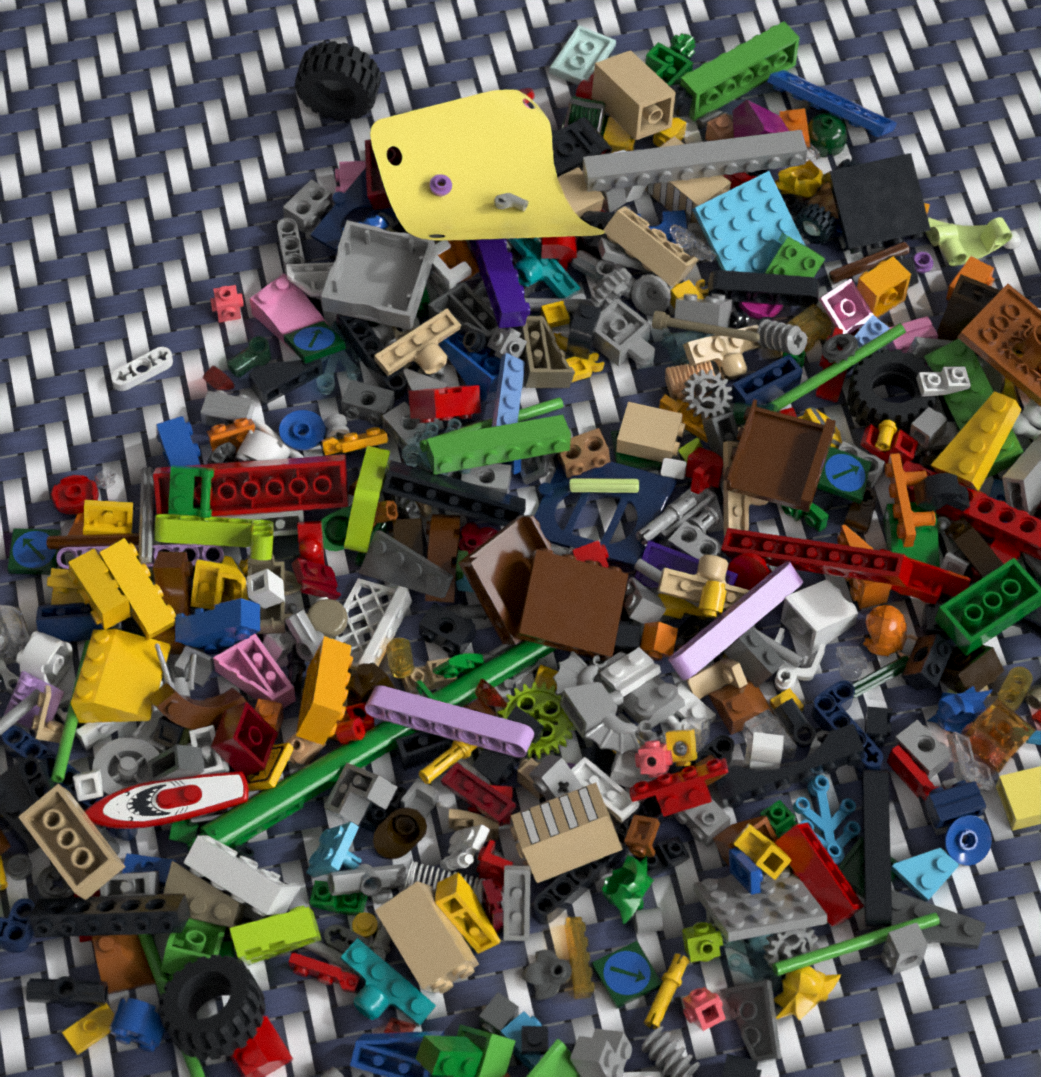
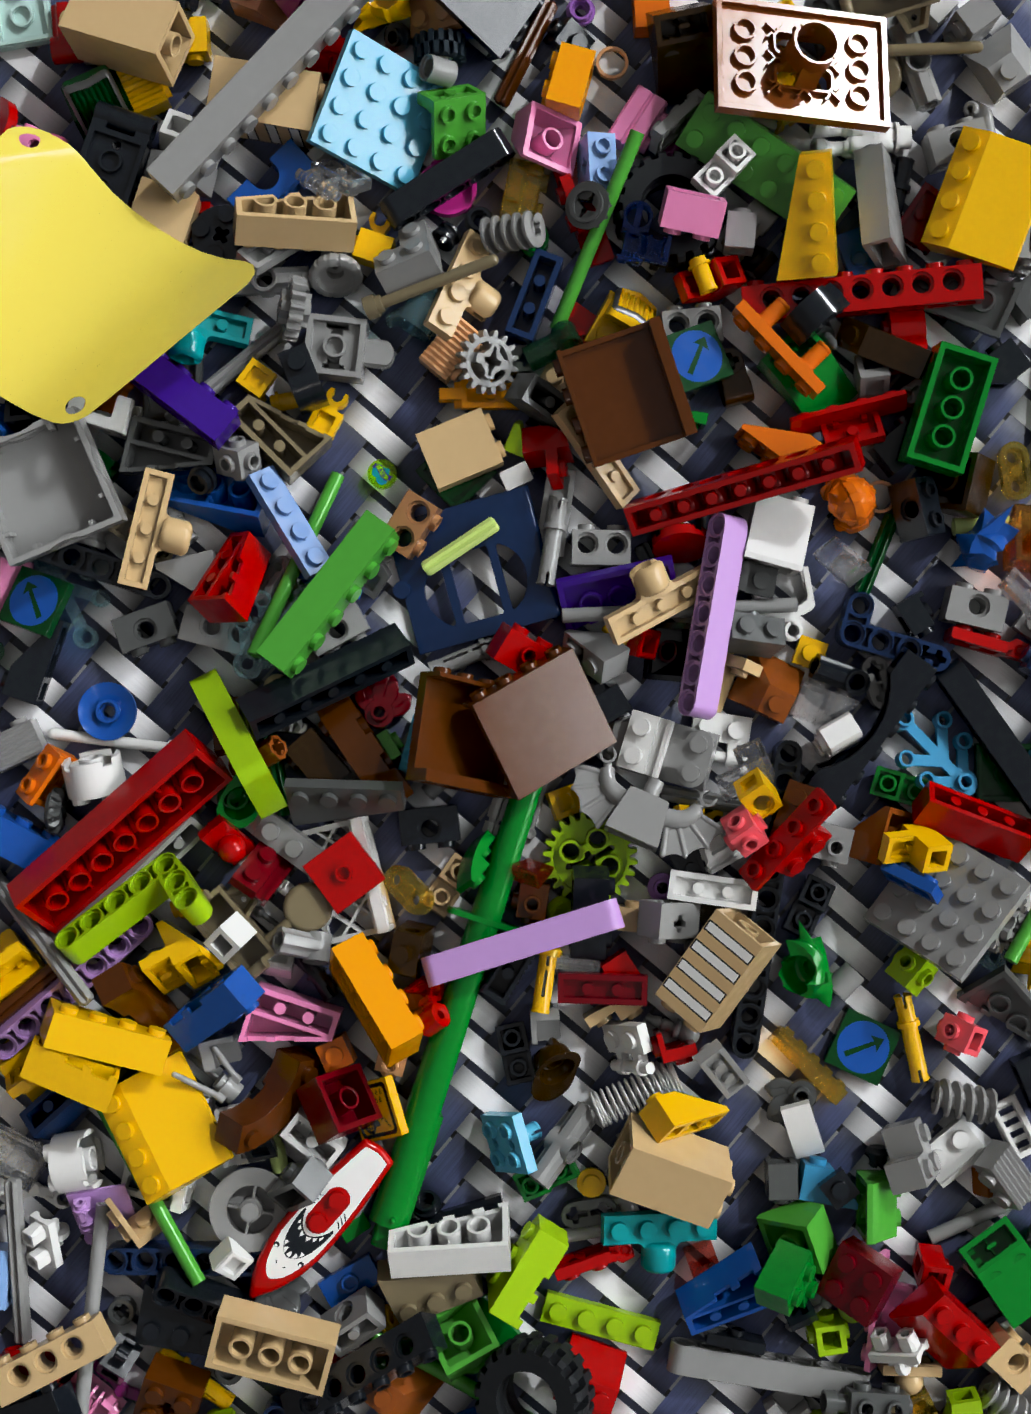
camera: 40 degrees left, 30 degrees up
green plate [168,465,214,518] -> none
light orange hinge [321,427,388,456] -> none
light grey wheel [324,414,350,439] -> none
light grey brick [324,763,397,825] -> none
medium lavender plate [430,174,452,197] -> none
dark red plate [482,878,503,934] -> none
light grey arm [494,193,528,211] -> none
dark orange bracket [625,815,660,858] -> none
orange brick [640,622,678,661] -> none
light grey bush [689,506,720,534] -> none
yellow brick [698,580,727,618] -> none
none -> light grey plate [252,813,325,877]
none -> red plate [302,831,386,914]
none -> clear neon green tile [367,459,397,490]
none -> light grey beam [419,53,458,88]
none -> lime plate [540,1289,661,1351]
none -> light nougat piece [596,46,629,81]
none -> clear blue piece [616,201,673,266]
none -> red slope [626,629,661,660]
none -> bright pink brick [658,185,728,242]
none -> dark grey brick [737,561,779,599]
none -> white slope [780,1099,825,1159]

